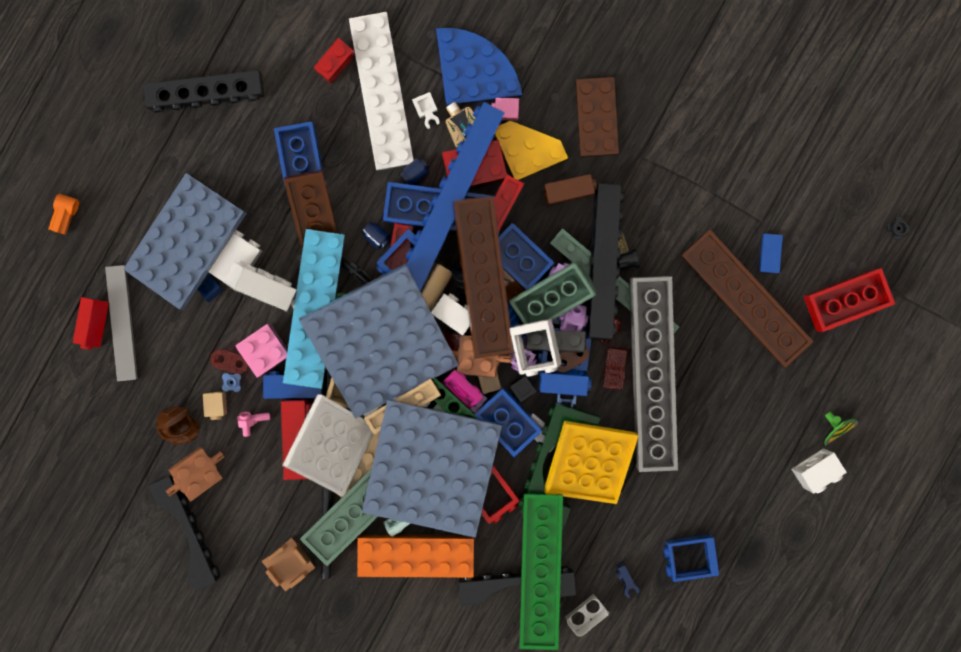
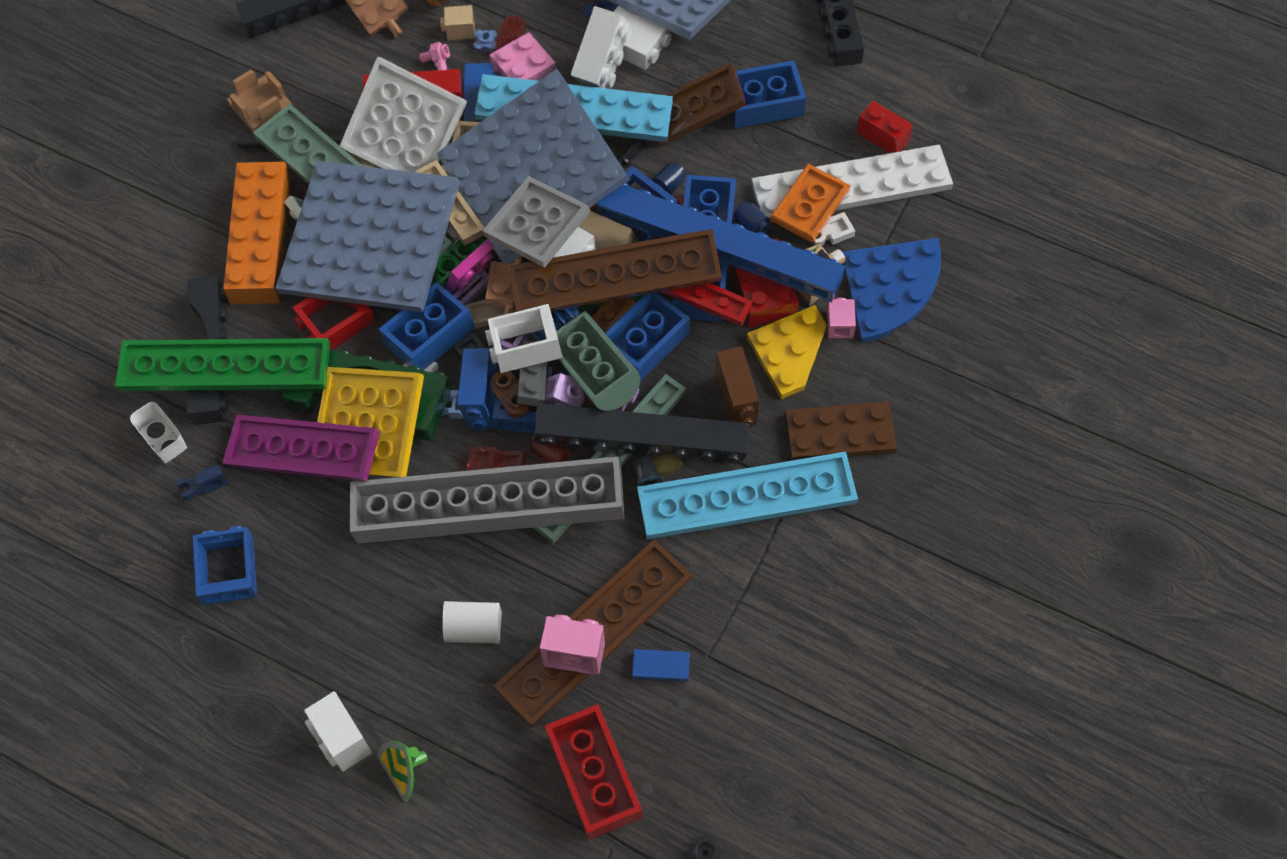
camera: 85 degrees right, 25 degrees down
none -> magenta plate [222,415,380,482]
none -> white brick [443,601,502,644]
none -> light grey plate [483,176,590,268]
none -> bright pink brick [540,615,605,675]
none -> medium azure plate [637,452,858,539]
none -> orange tile [770,164,851,243]

